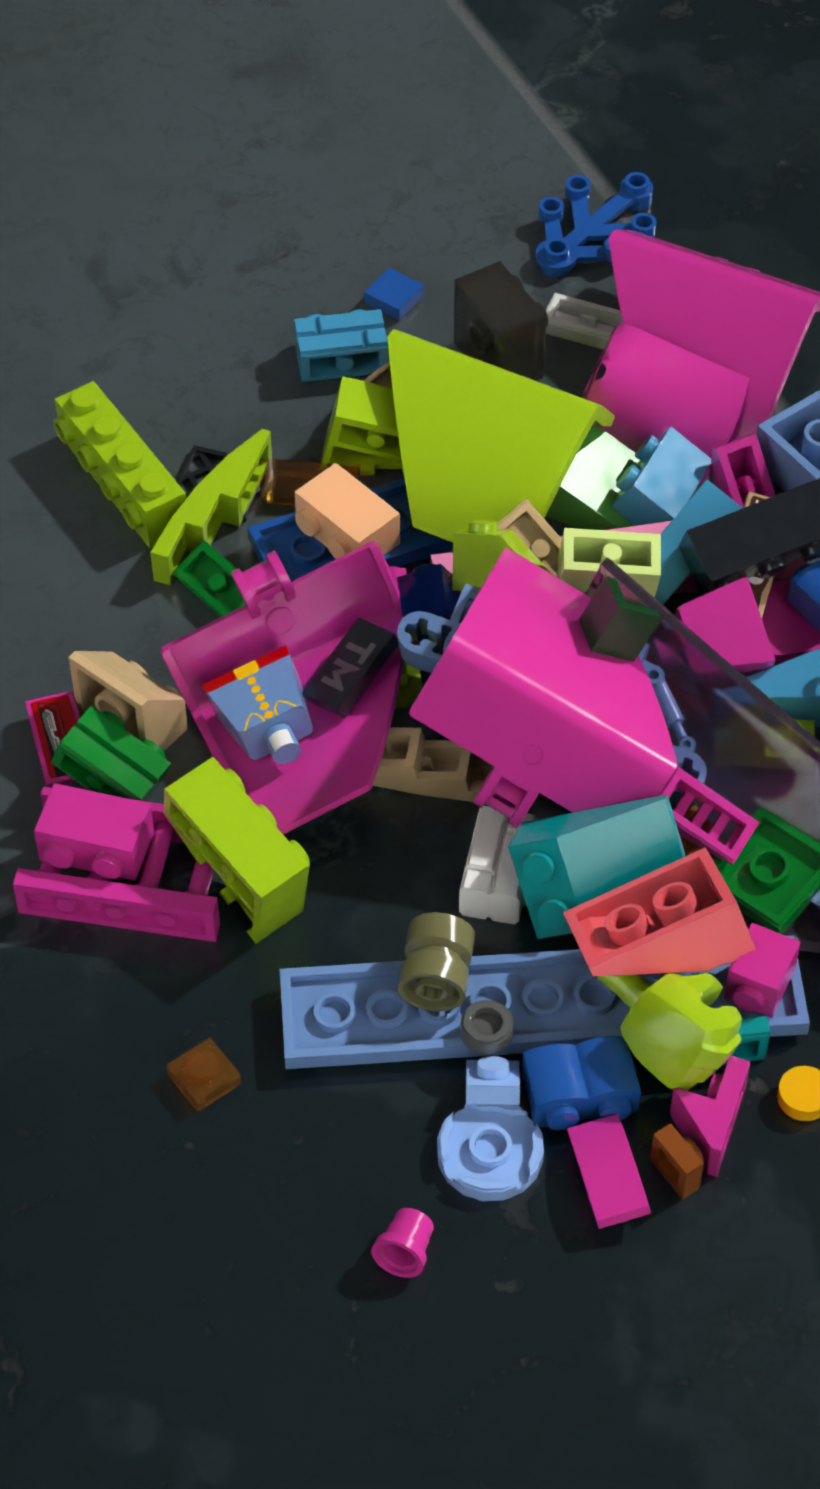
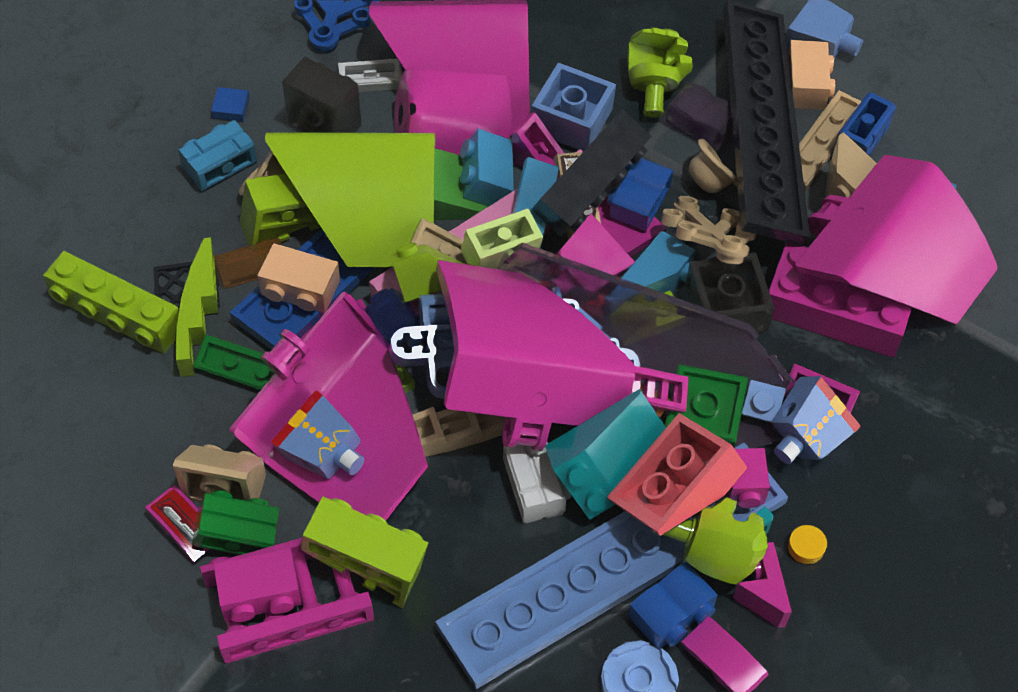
camera: 30 degrees left, 5 degrees up
black tile [303,617,399,719] -> none
olive wheel [398,912,475,1011] -> none
dark grey tile [460,1000,514,1055] -> none
light blue plate [466,1056,520,1105] -> none
panel [579,576,661,662] -> none
dark orange plate [650,1123,704,1200] -> none

